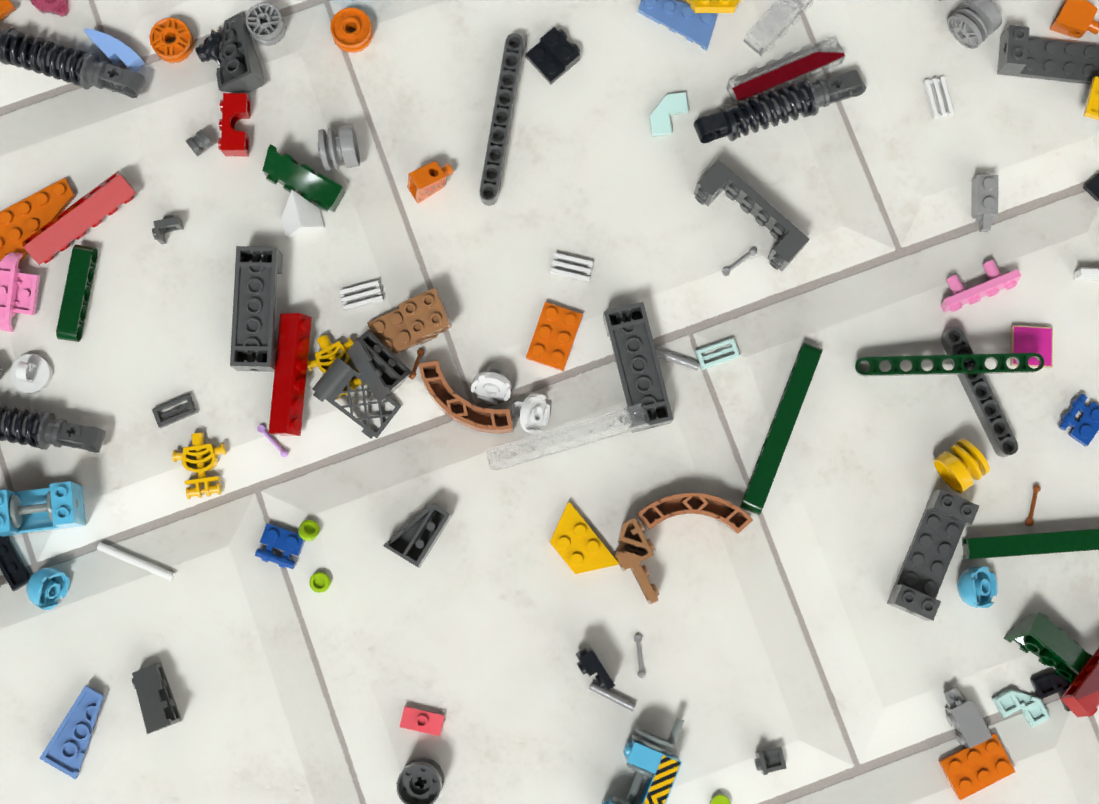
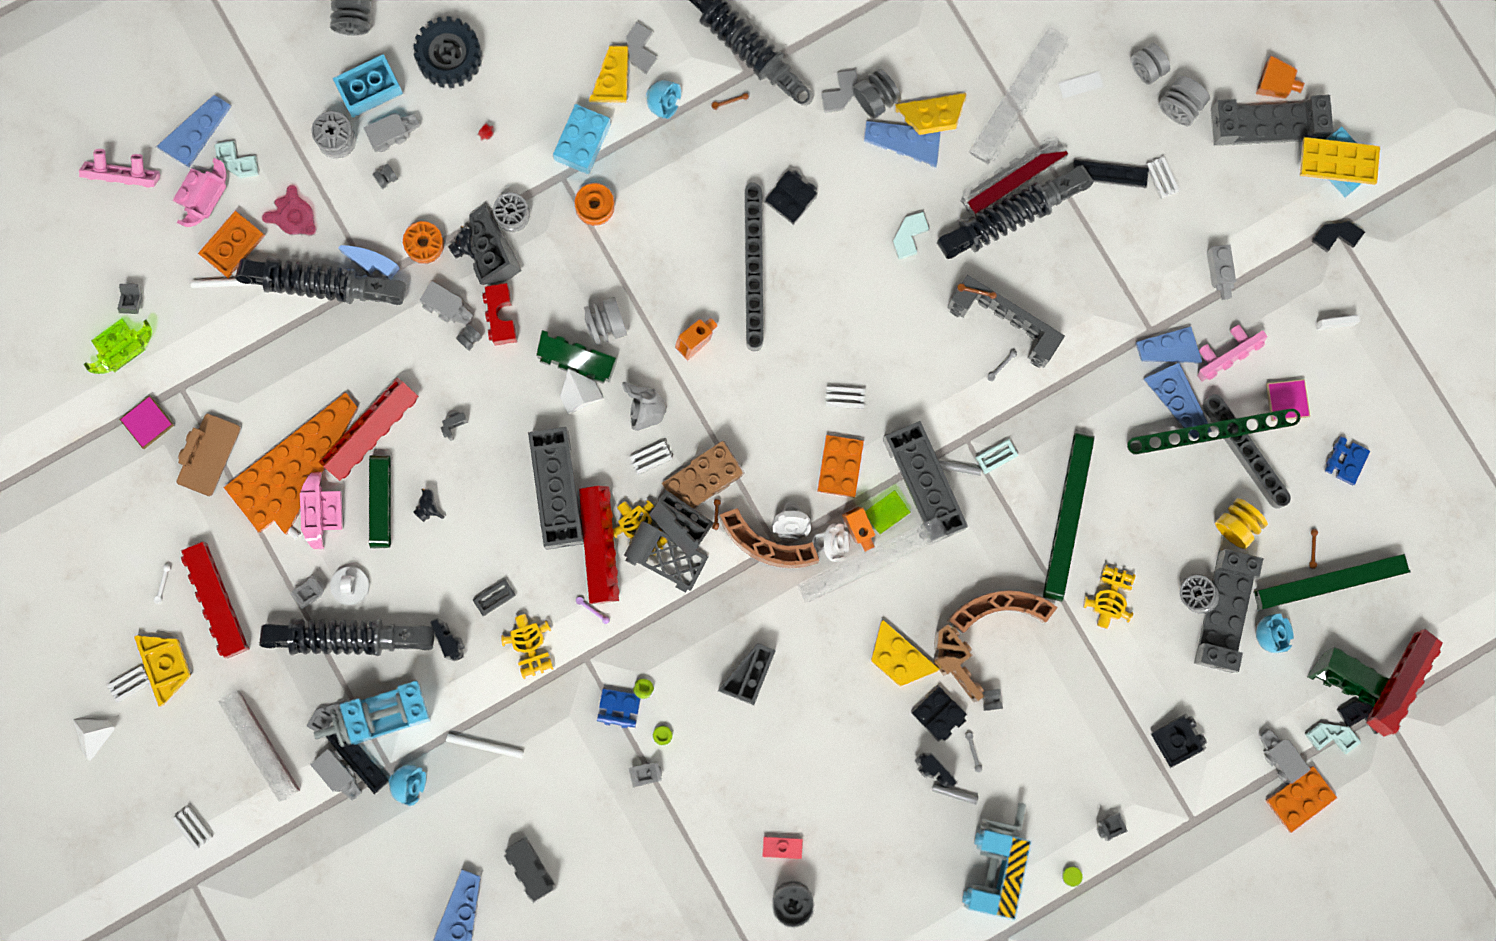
camera: 15 degrees left, 0 degrees up
none -> black animal [413,488,445,522]
none -> light grey hinge [420,281,474,325]
none -> black plate [430,619,465,662]
none -> light grey head [622,382,666,431]
none -> light grey bracket [629,762,662,787]
none -> orange torso [841,507,875,552]
none -> clear neon green plate [865,490,911,535]
none -> black plate [911,686,967,742]
none -> dark orange hinge [957,283,997,299]
none -> dark grey wheel [982,689,1003,711]
none -> black tile [1072,160,1149,188]
none -> yellow piece [1083,564,1136,629]
none -> medium blue wing [1135,327,1202,364]
none -> medium blue wing [1144,363,1212,440]
none -> black plate [1151,714,1207,768]
none -> light grey wheel [1180,575,1219,614]

